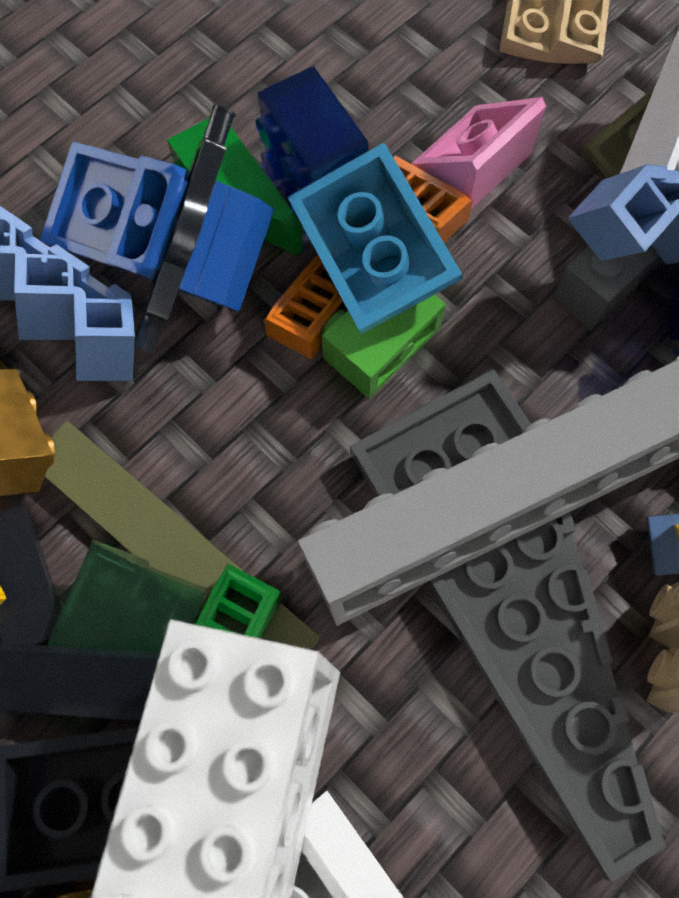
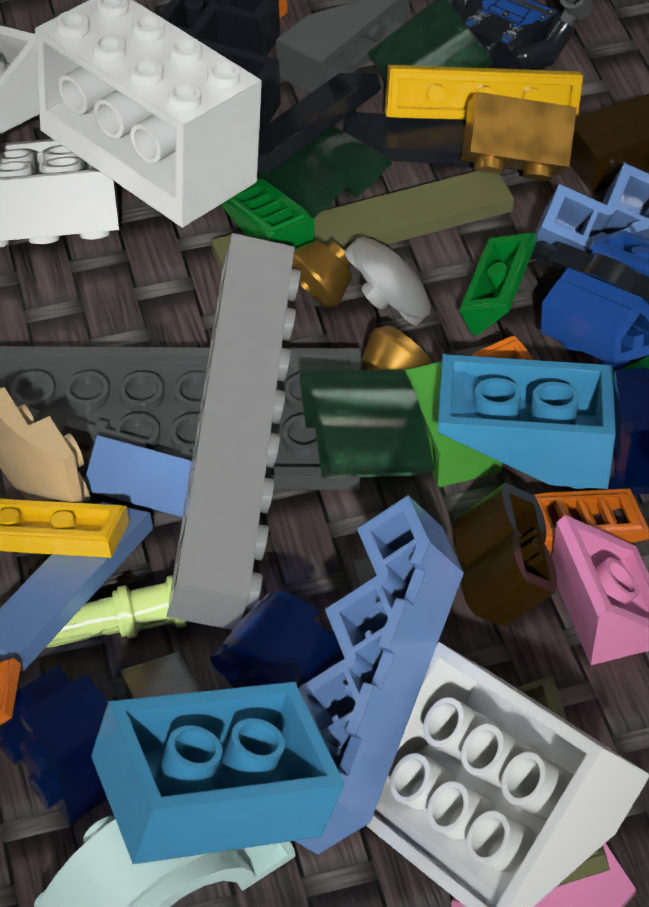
camera: 120 degrees right, 20 degrees down
none -> medium blue tile [84,435,191,517]
none -> pearl gold cone [292,240,353,307]
none -> clear green slope [299,369,434,478]
none -> light grey dish [345,237,431,326]
none -> pearl gold cone [361,326,432,396]
none -> dark brown brick [454,483,557,627]
none -> green slope [459,233,538,336]

